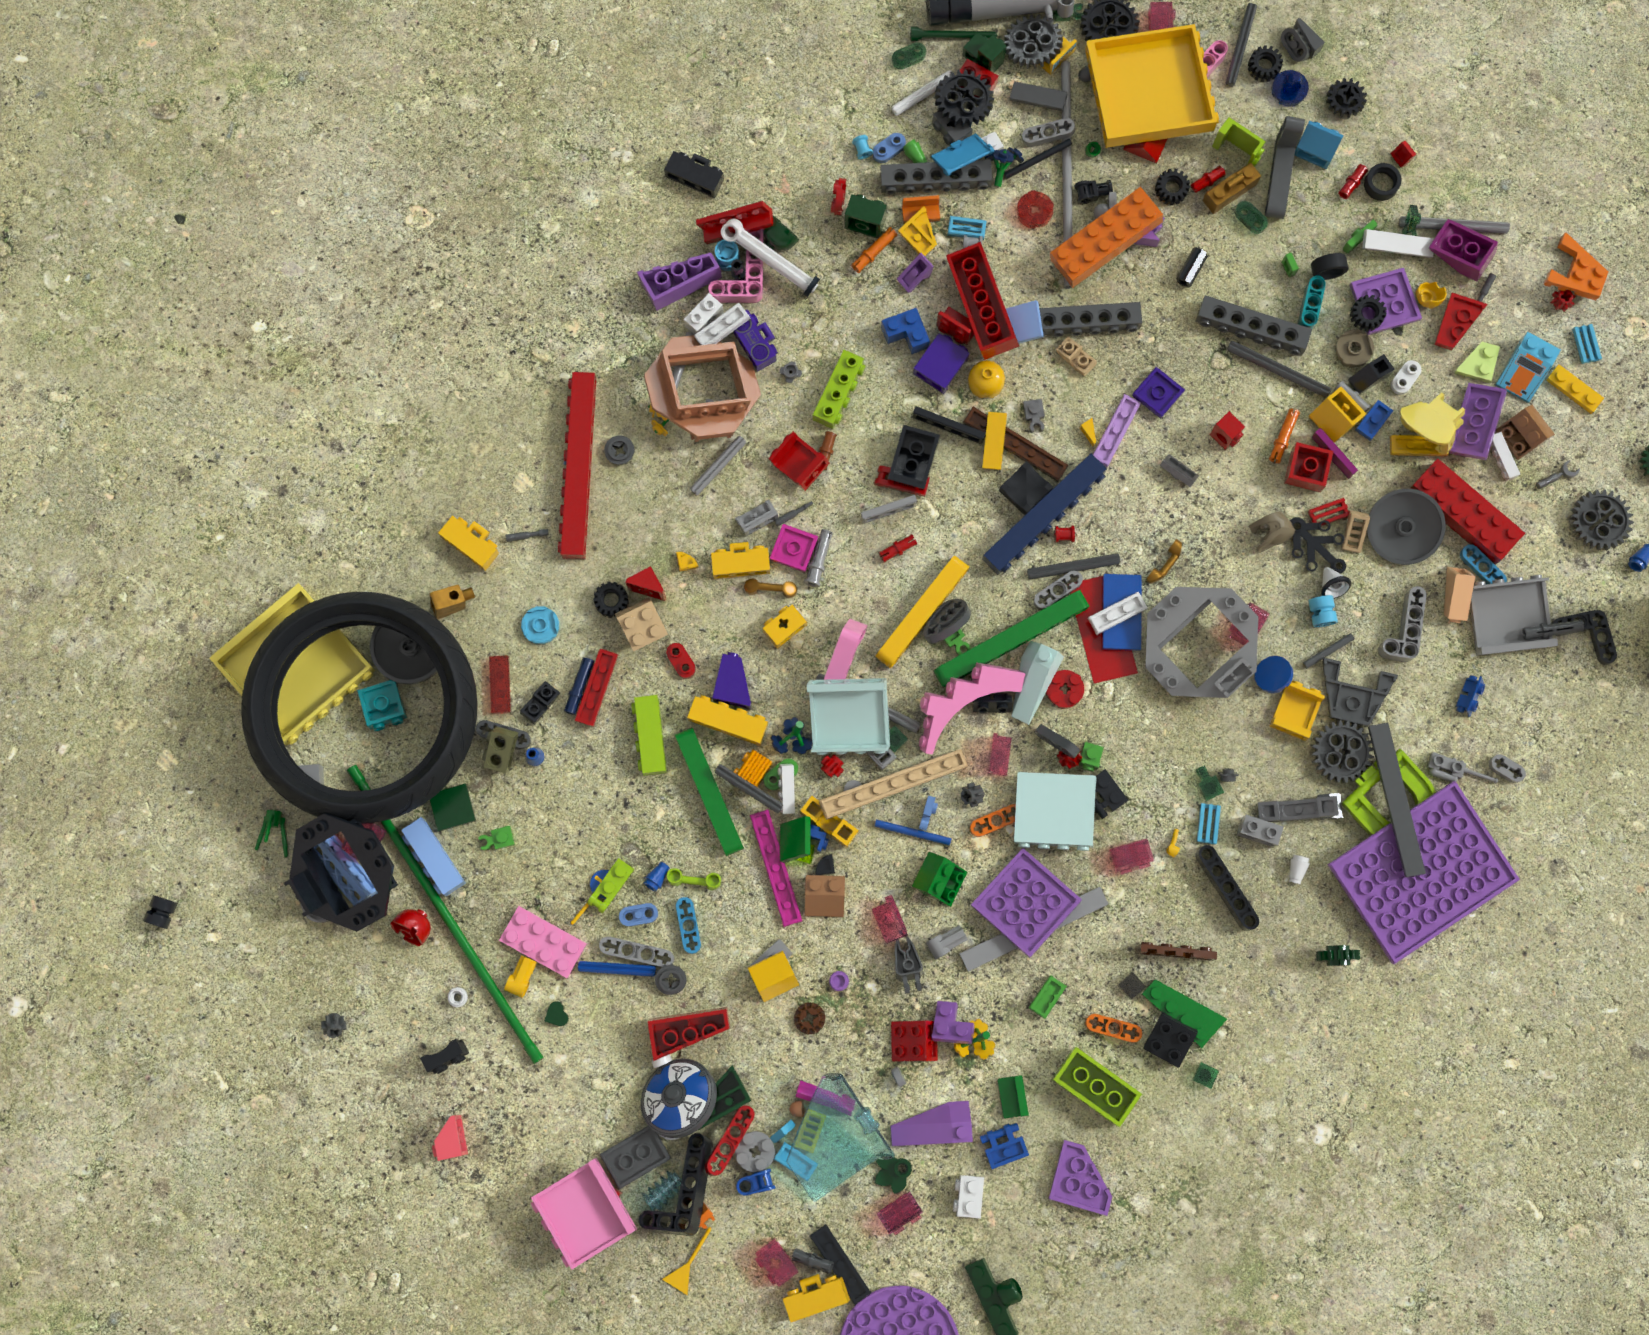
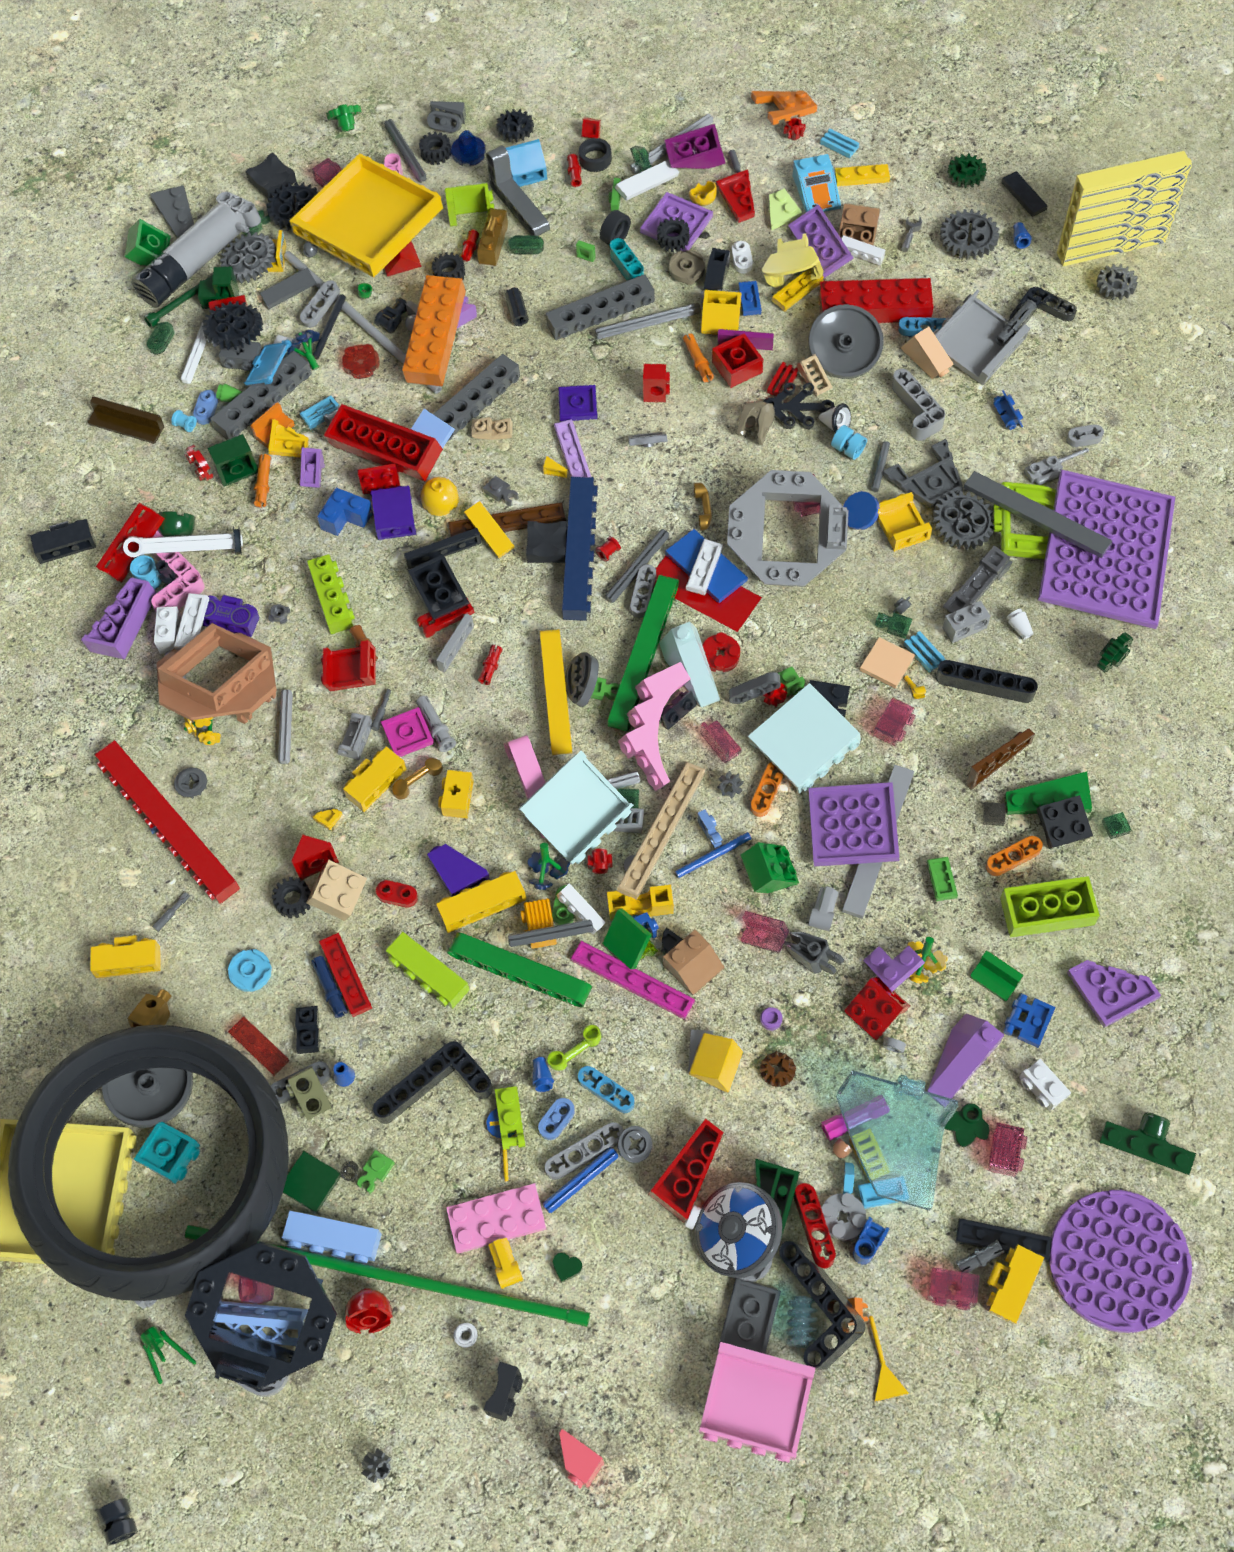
camera: 40 degrees left, 15 degrees down
none -> dark brown panel [88,396,165,444]
none -> clear smoke hinge [340,1161,359,1181]
none -> black beam [373,1041,493,1124]
none -> light nougat tile [860,637,915,689]

